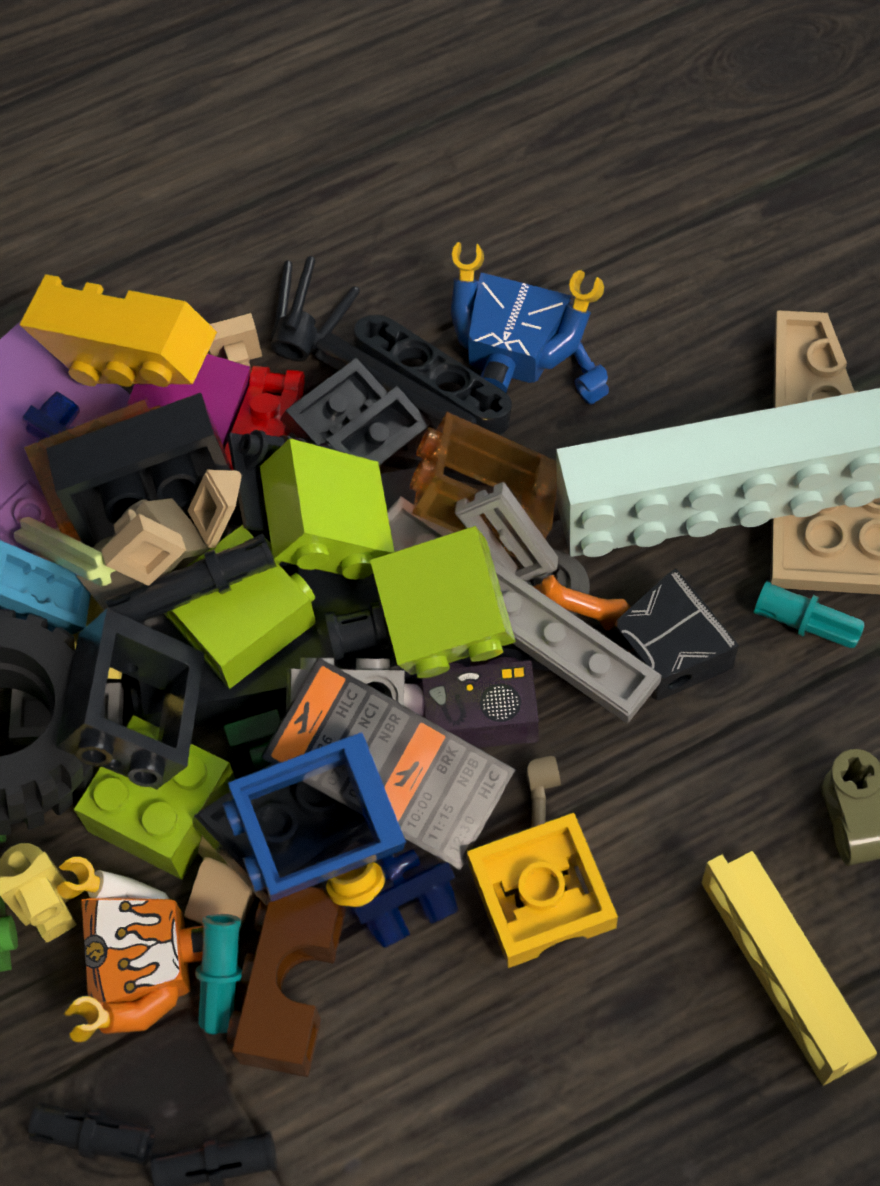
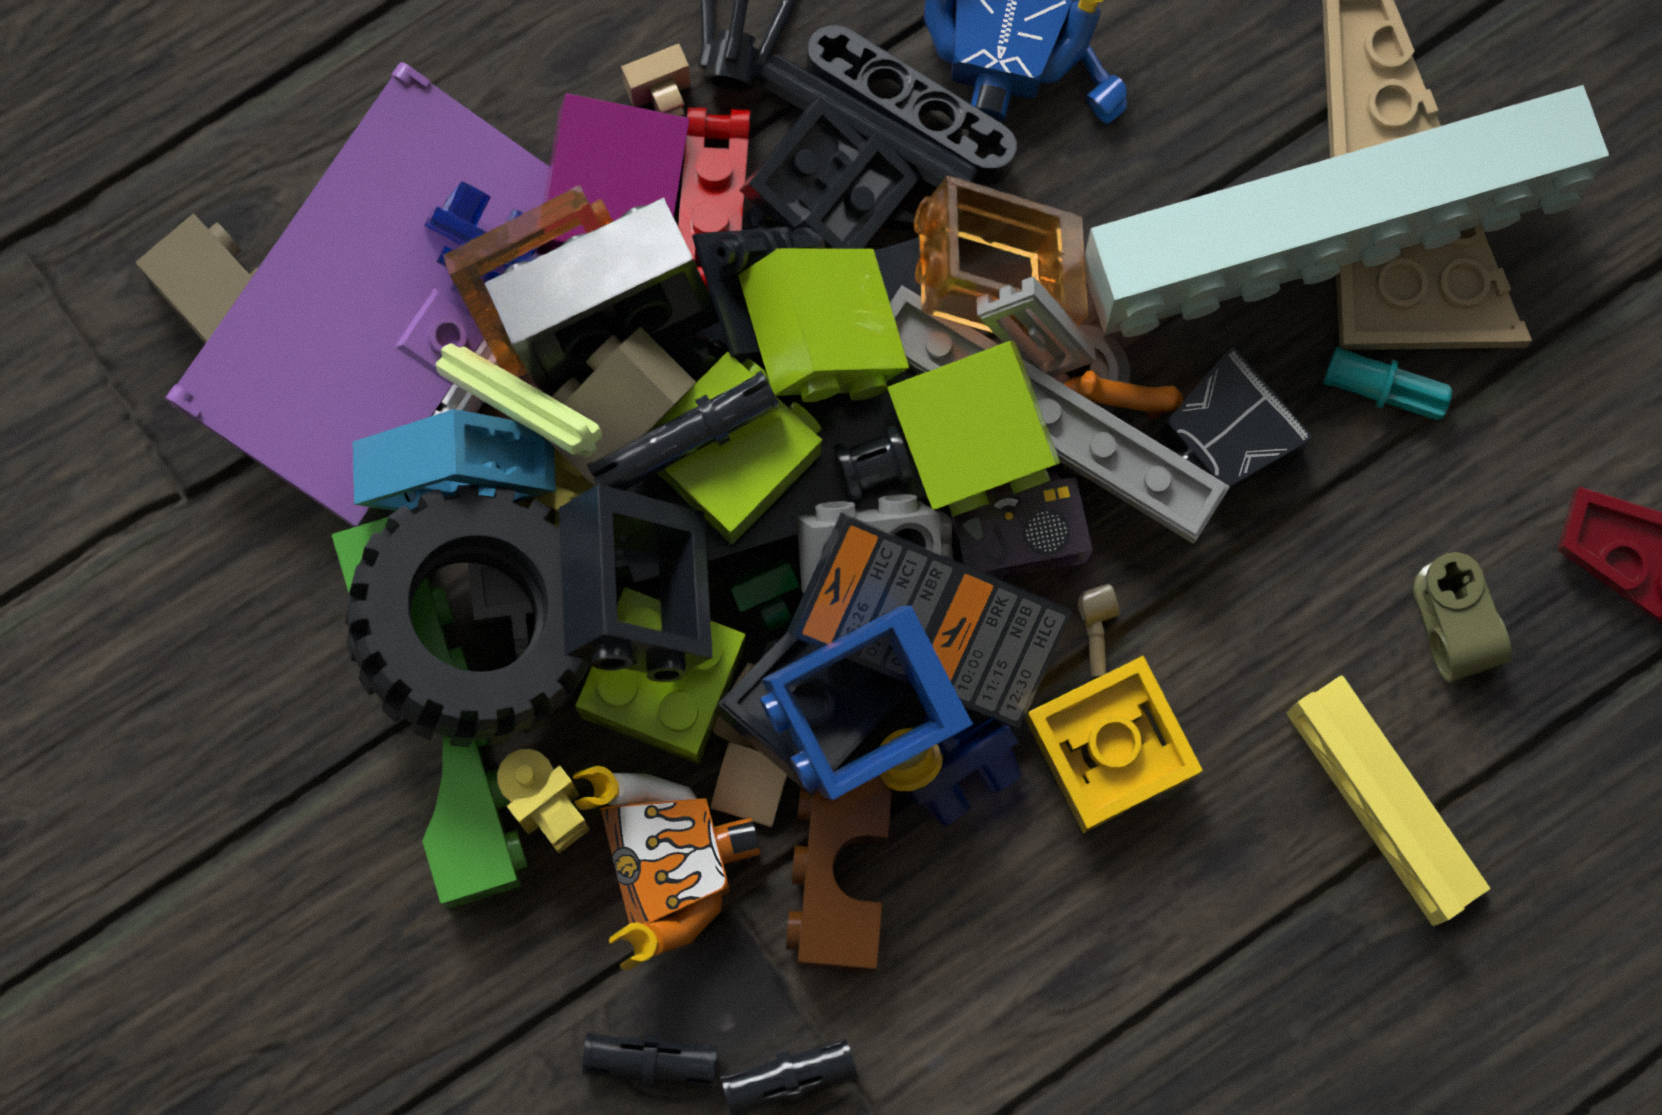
camera: 15 degrees left, 15 degrees up
yellow wedge [19,274,217,387] -> none
tan tile [102,509,186,586] -> none
tan slope [188,470,242,548] -> none
teal axle [195,913,242,1034] -> none

